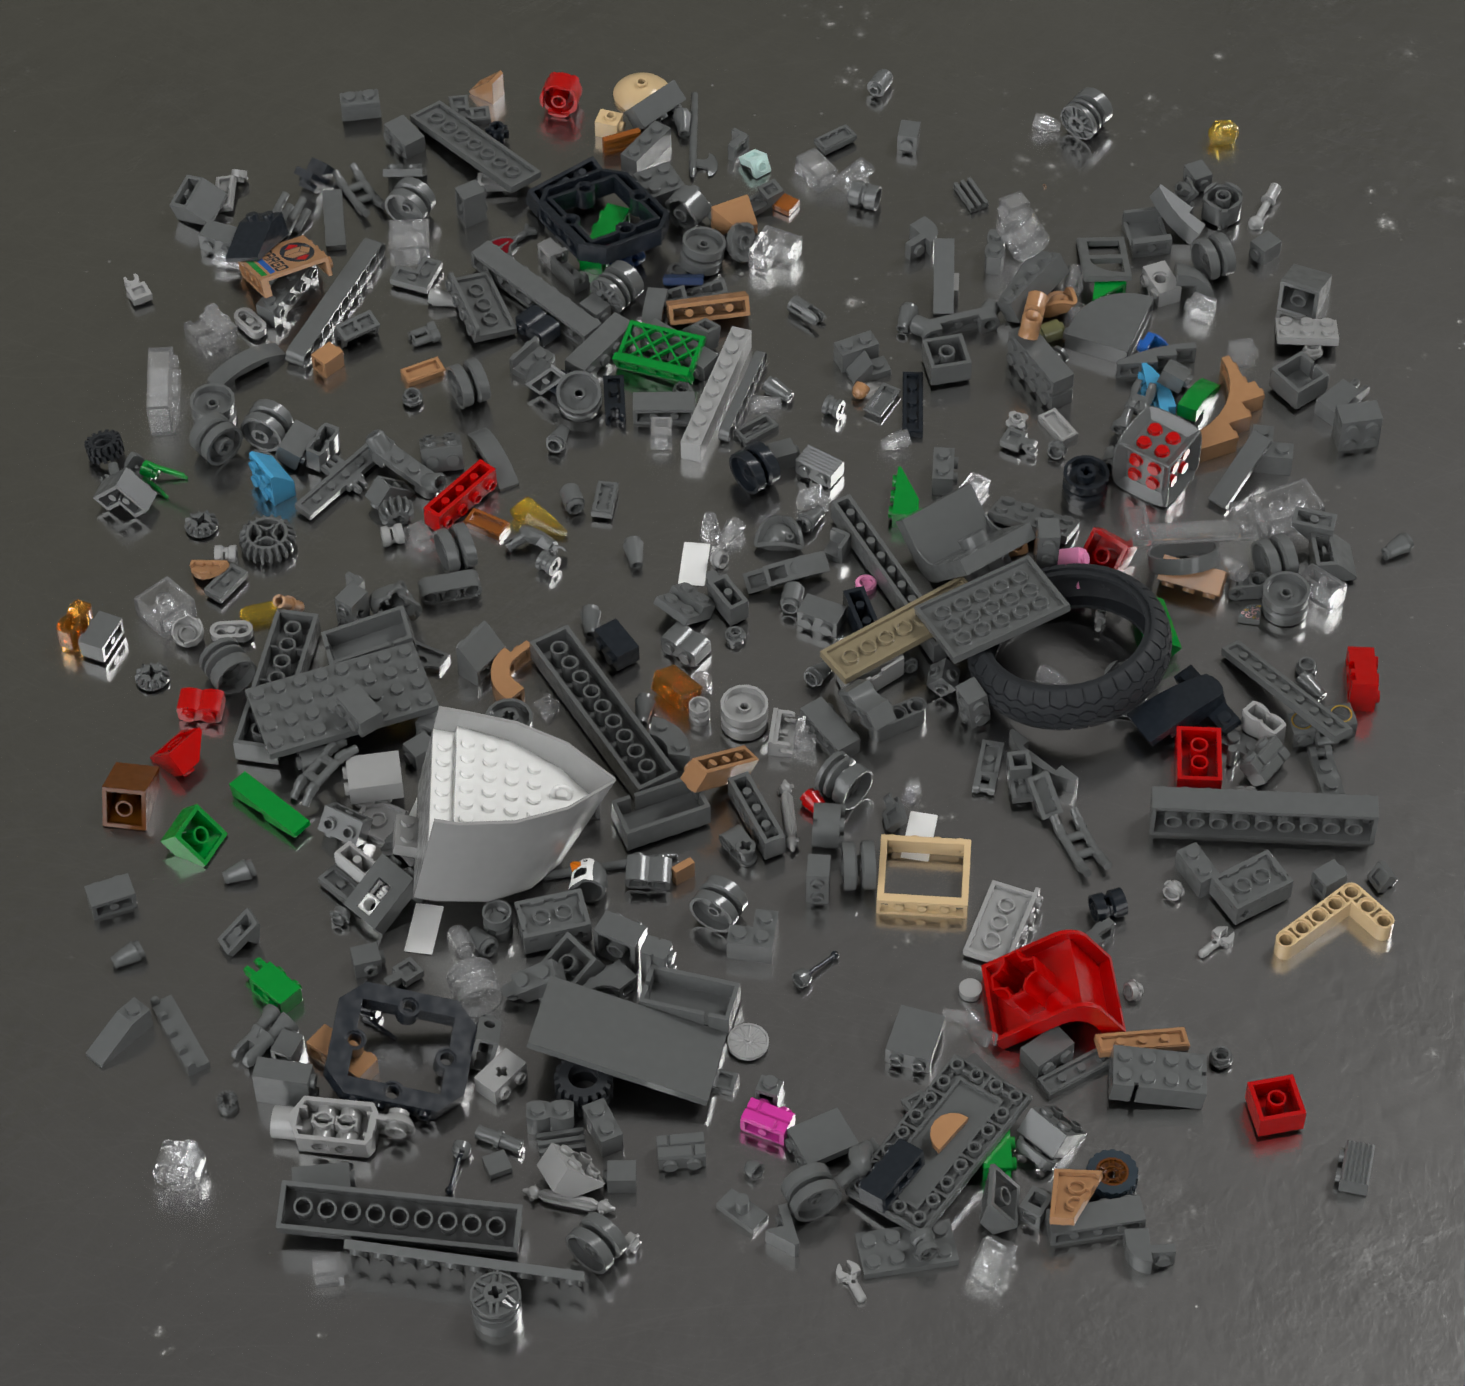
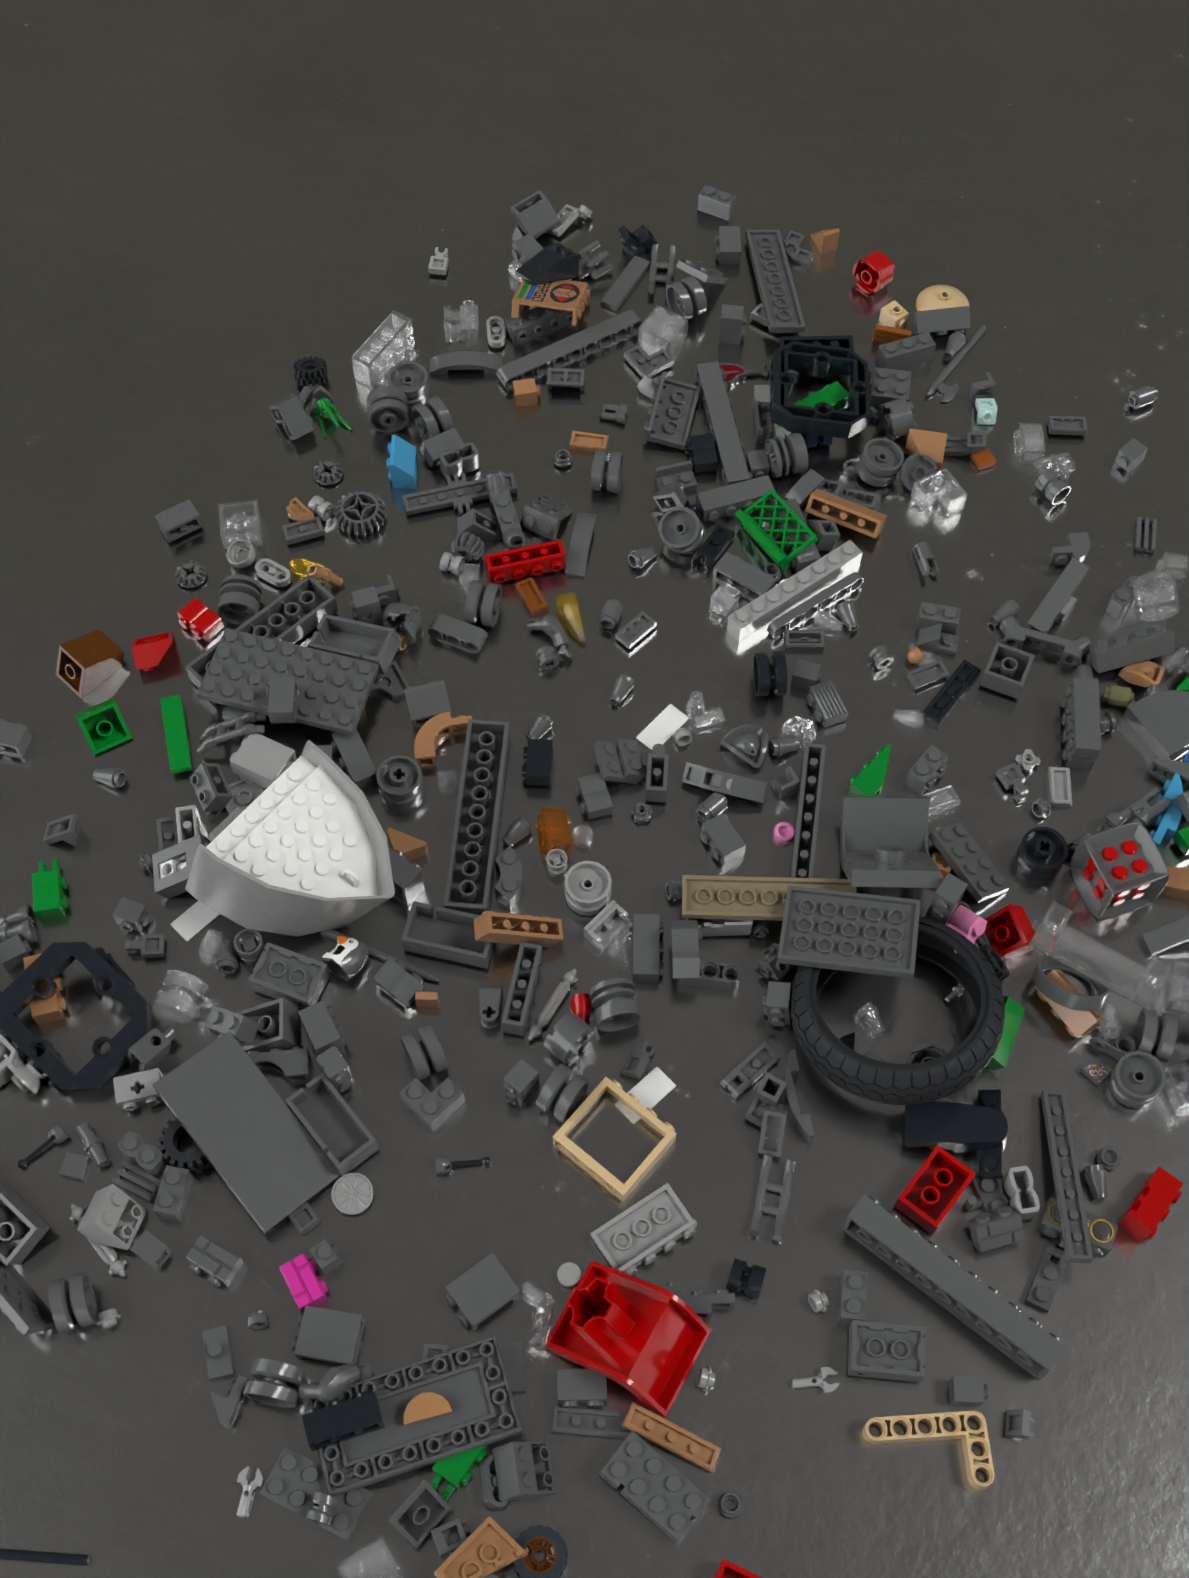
camera: 35 degrees right, 10 degrees up
clear orange brick [56,599,94,650] -> none
black gear [485,121,509,144] -> none
dark blue tile [663,274,704,286] -> none
black brick [843,586,878,633] -> none
clear plate [905,777,922,798] -> none
medium nougat plate [1018,290,1048,340] -> none

